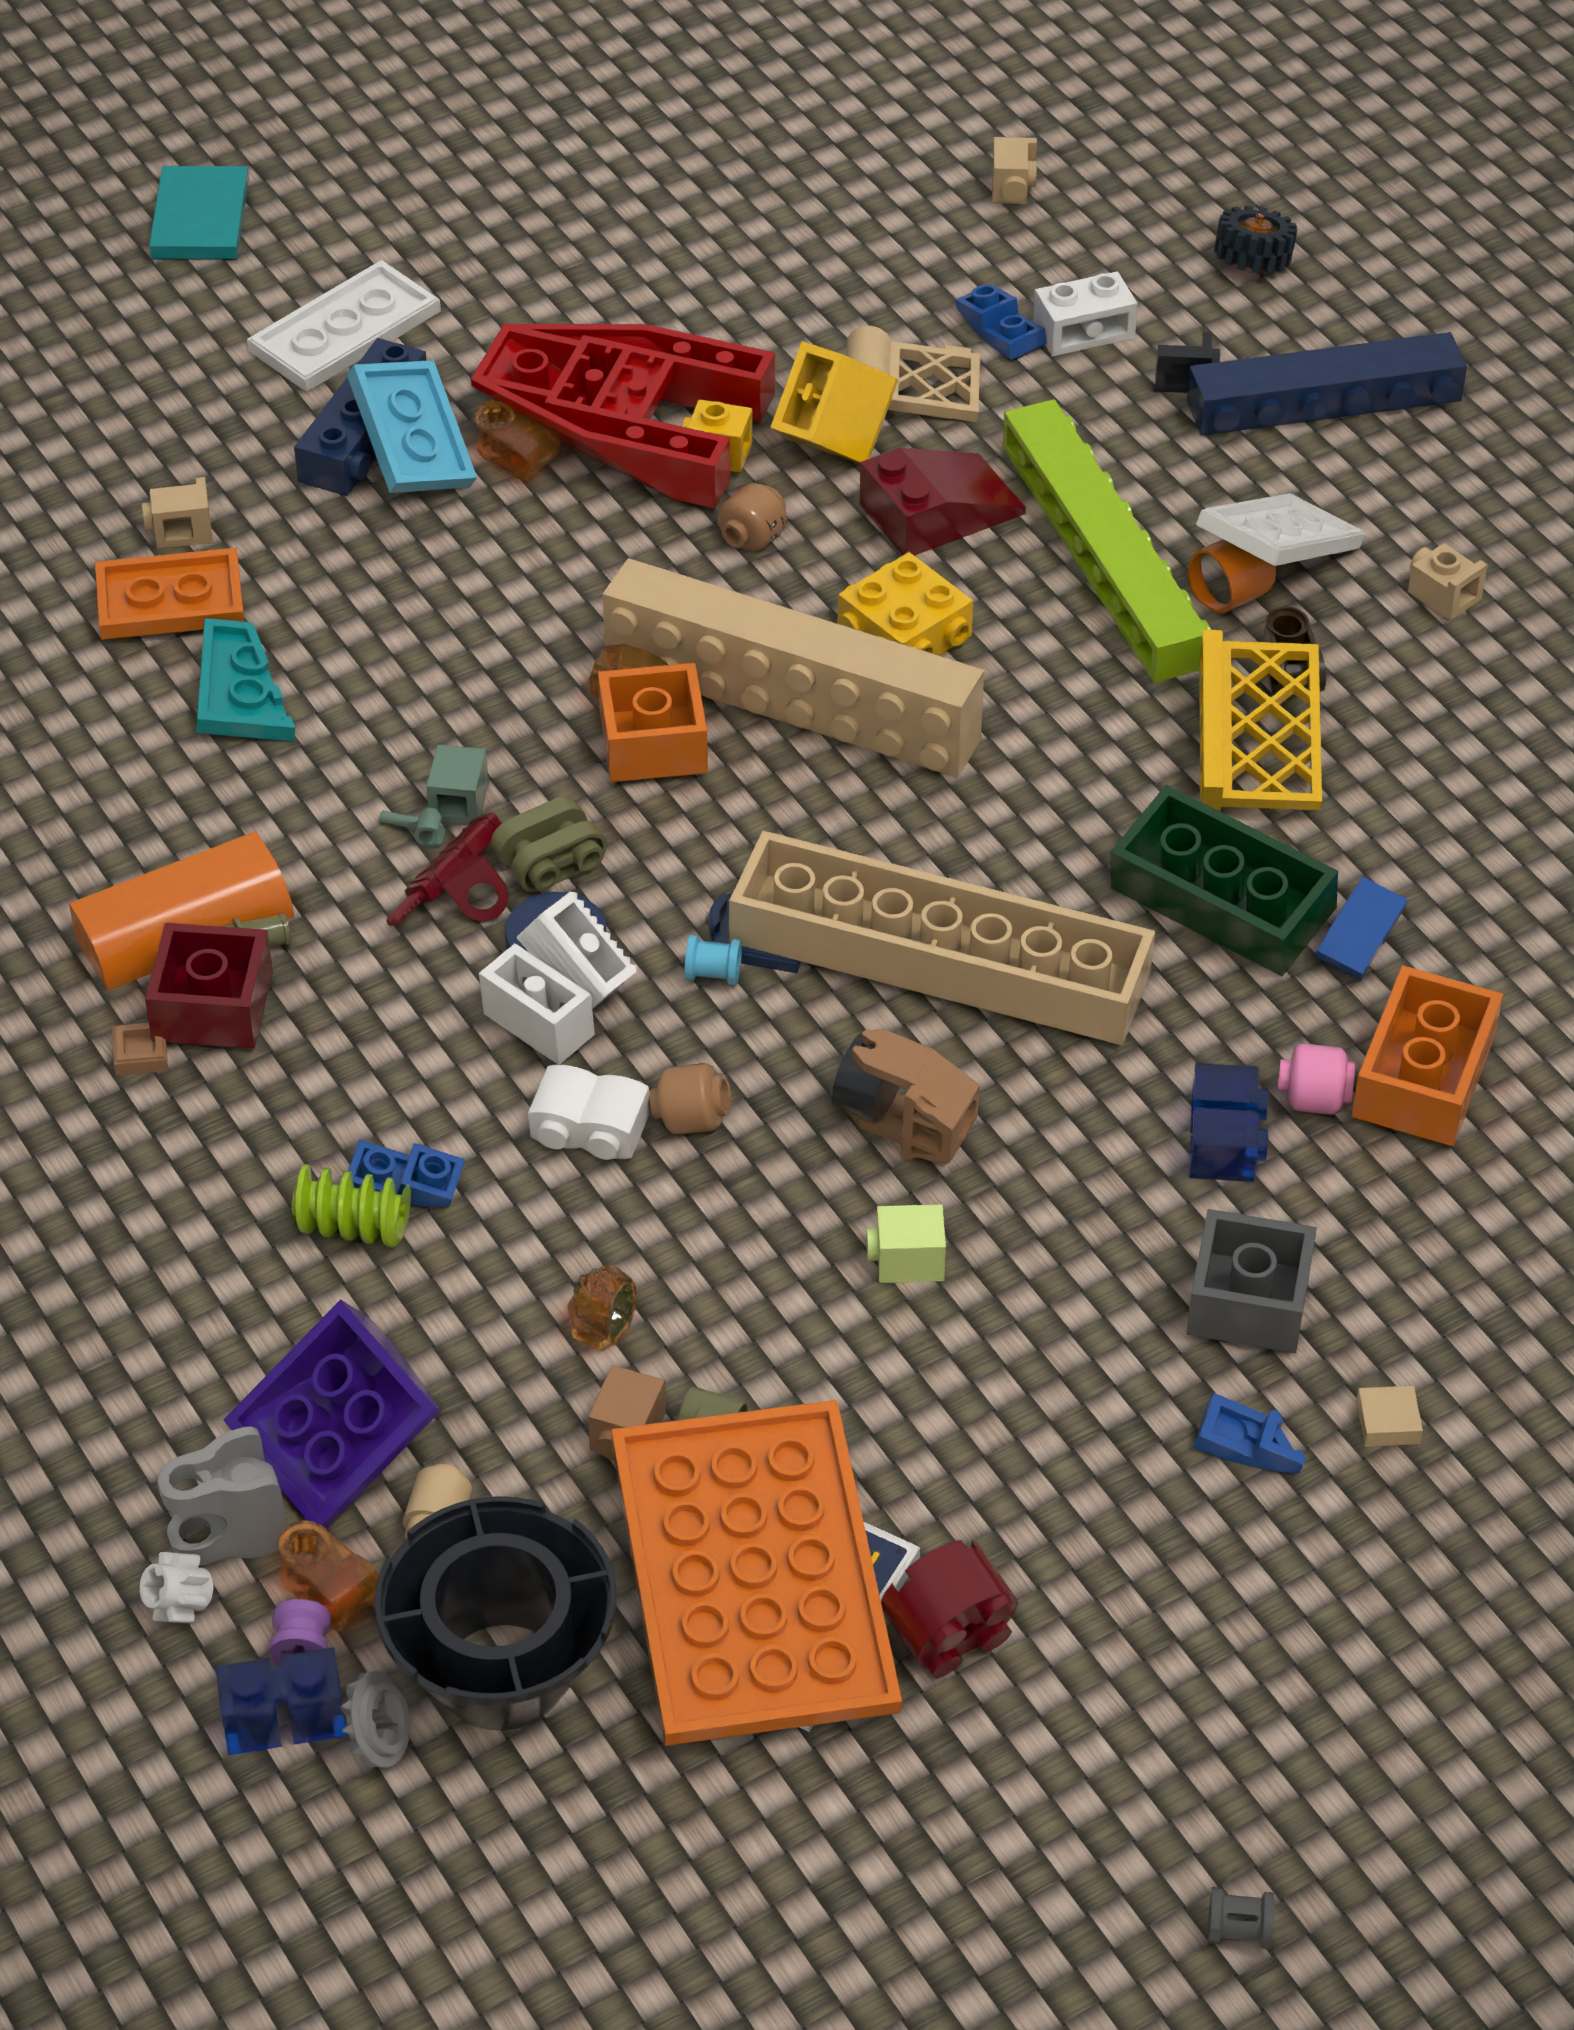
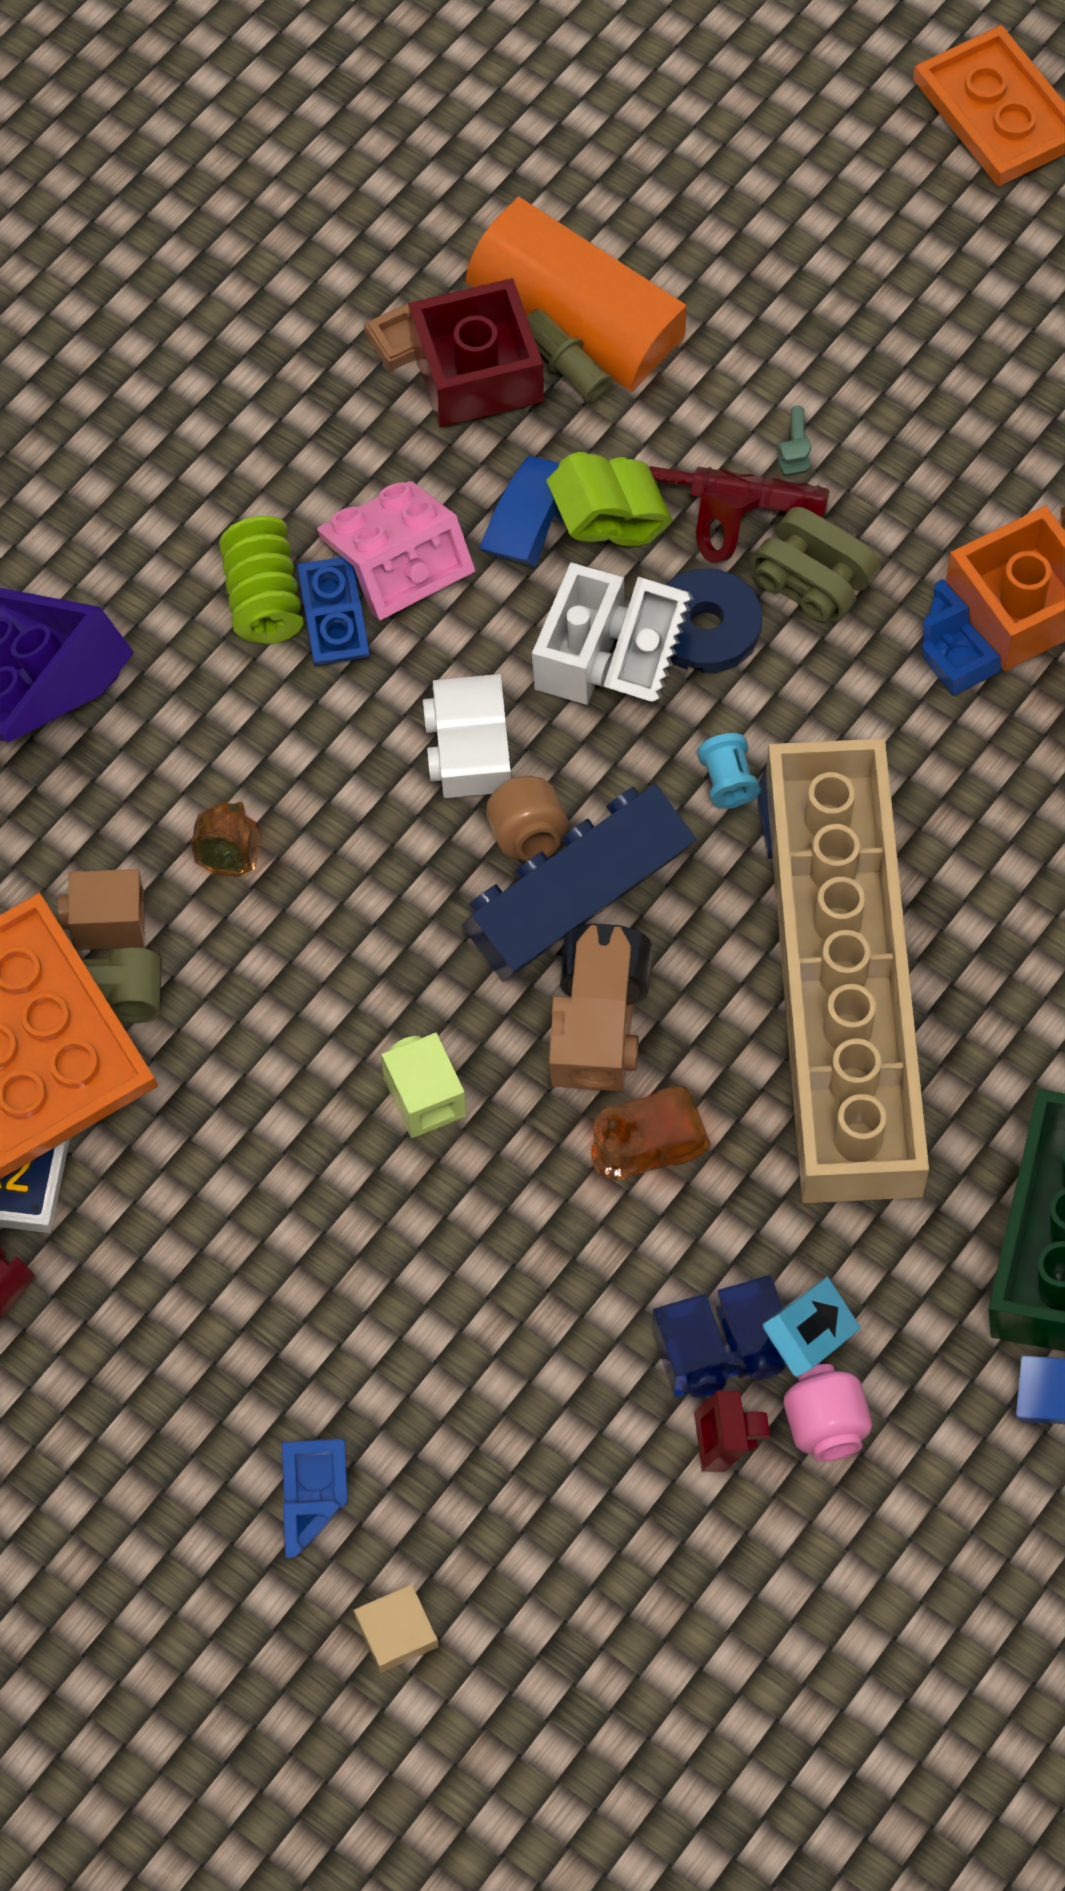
camera: 70 degrees right, 15 degrees up
teal wing [196,618,295,742] -> none
sand green brick [426,744,489,825] -> none
dark grey brick [1186,1209,1317,1353] -> none
orange brick [1352,965,1504,1147] -> none
none -> bright pink bracket [317,481,476,621]
none -> dark blue brick [462,783,697,982]
none -> blue slope [479,456,563,567]
none -> lime brick [546,452,673,546]
none -> clear orange piece [590,1086,711,1180]
none -> dark red tile [694,1390,770,1472]
none -> medium azure tile [762,1276,861,1378]
none -> blue slope [922,579,1001,696]

